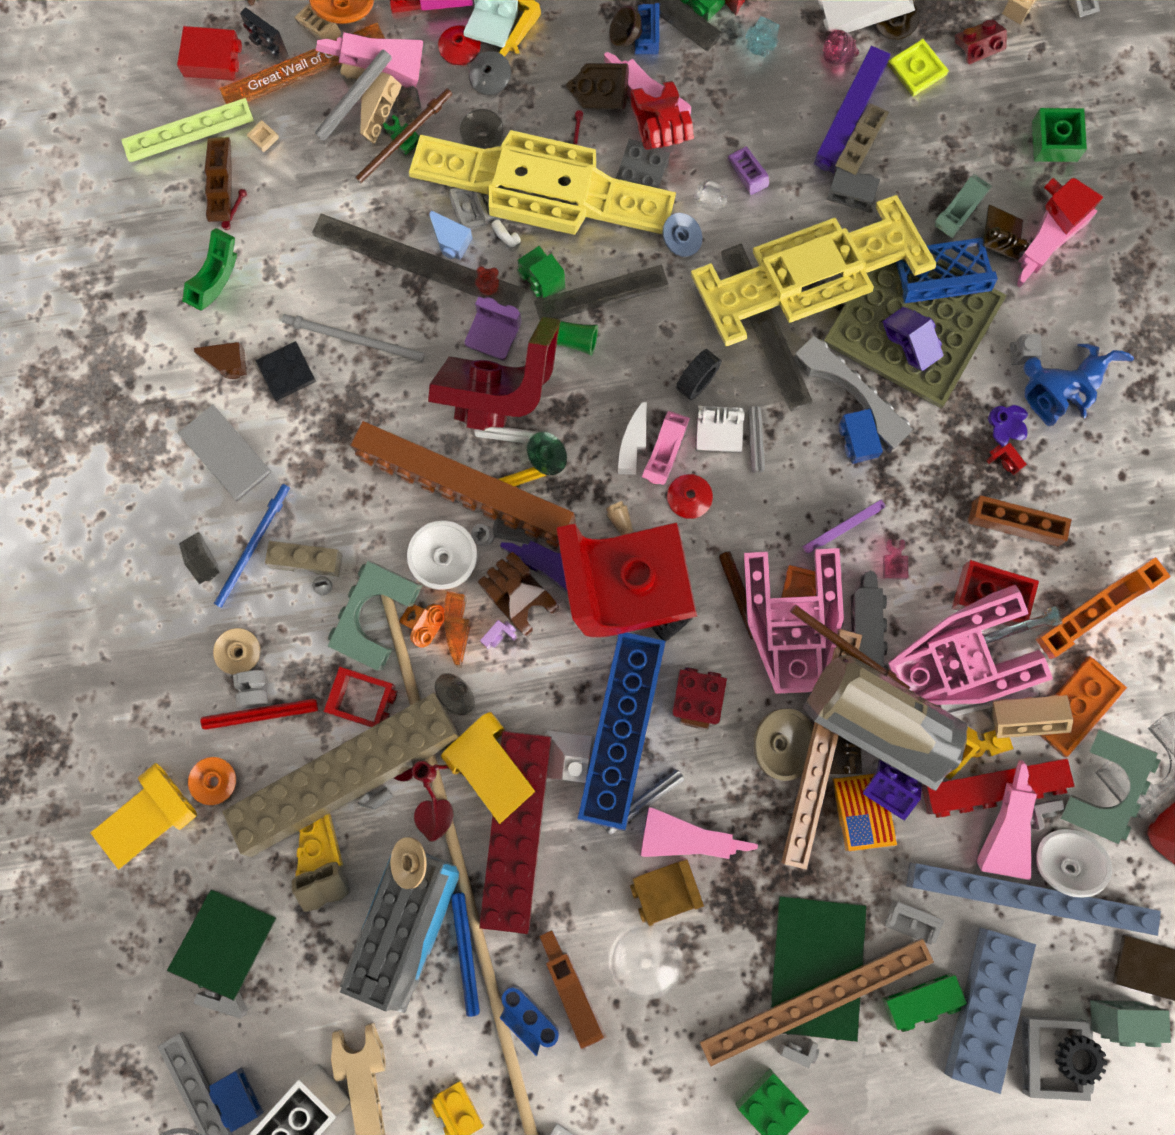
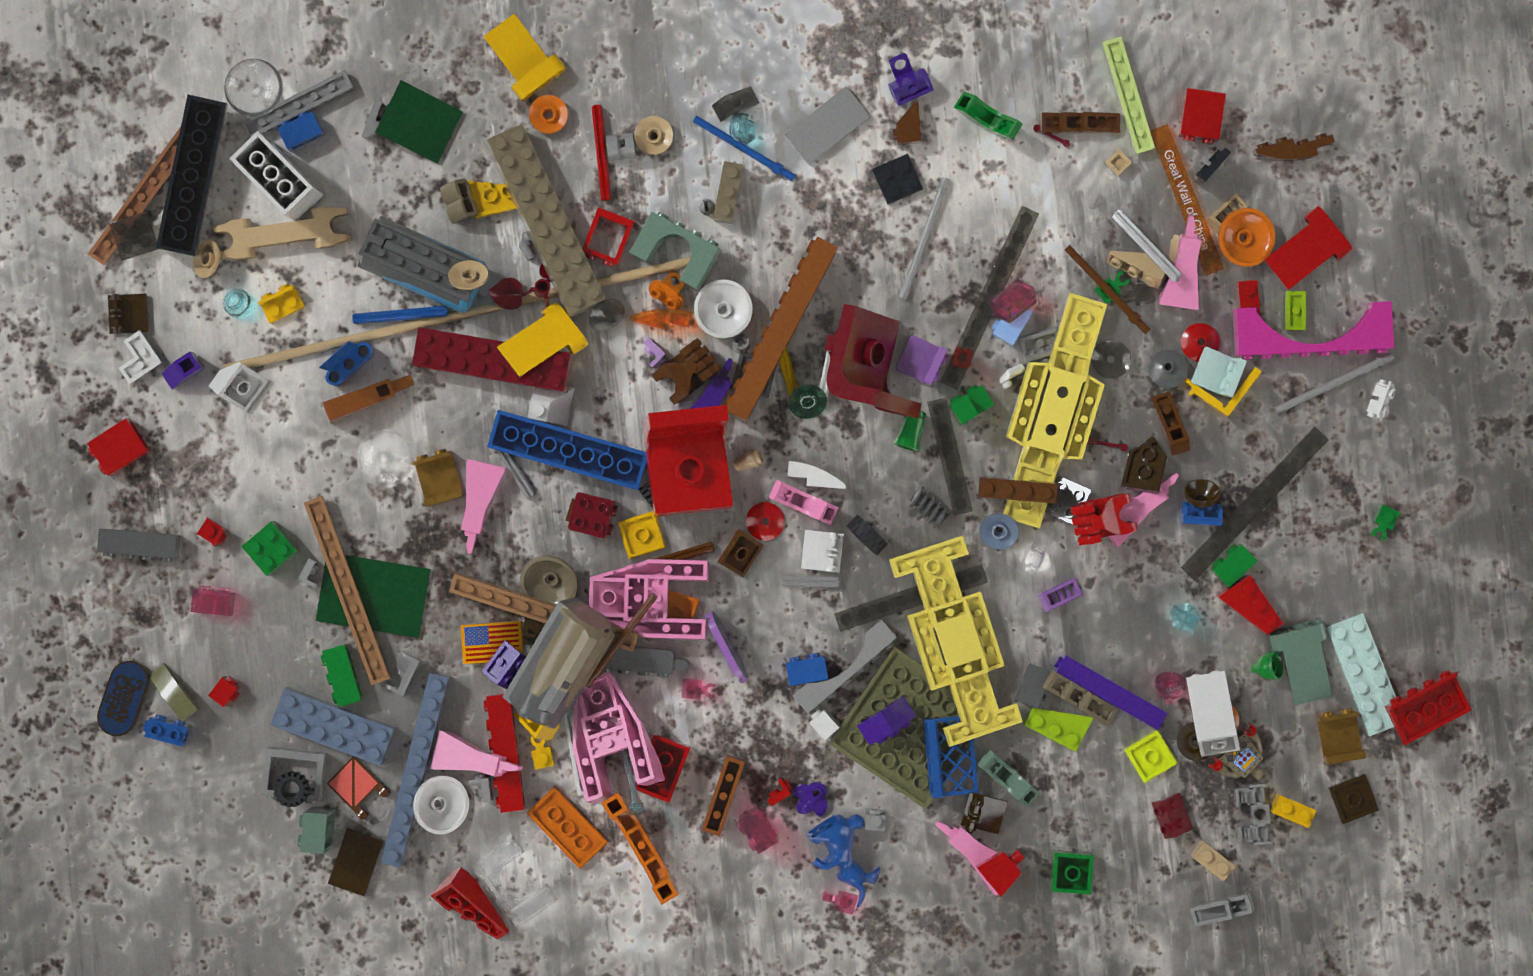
camera: 90 degrees right, 10 degrees up
tan brick [992,695,1073,738] -> none
sand green arch [1061,729,1161,844] -> none
none -> flag [326,756,391,820]
none -> yellow tile [617,511,666,559]
none -> reddish brown slope [717,529,764,577]
none -> clear light blue hair [729,113,755,143]
none -> clear pink brick [737,805,779,854]
none -> white brick [810,708,841,740]
none -> clear pink plate [822,890,858,915]
none -> dark purple piece [888,53,934,106]
none -> dark grey piece [909,486,951,529]
none -> reddish brown arch [978,476,1061,504]
none -> clear pink brick [990,279,1037,324]
none -> lime wing [1023,707,1094,752]
none -> reddish brown slope [1151,391,1190,456]

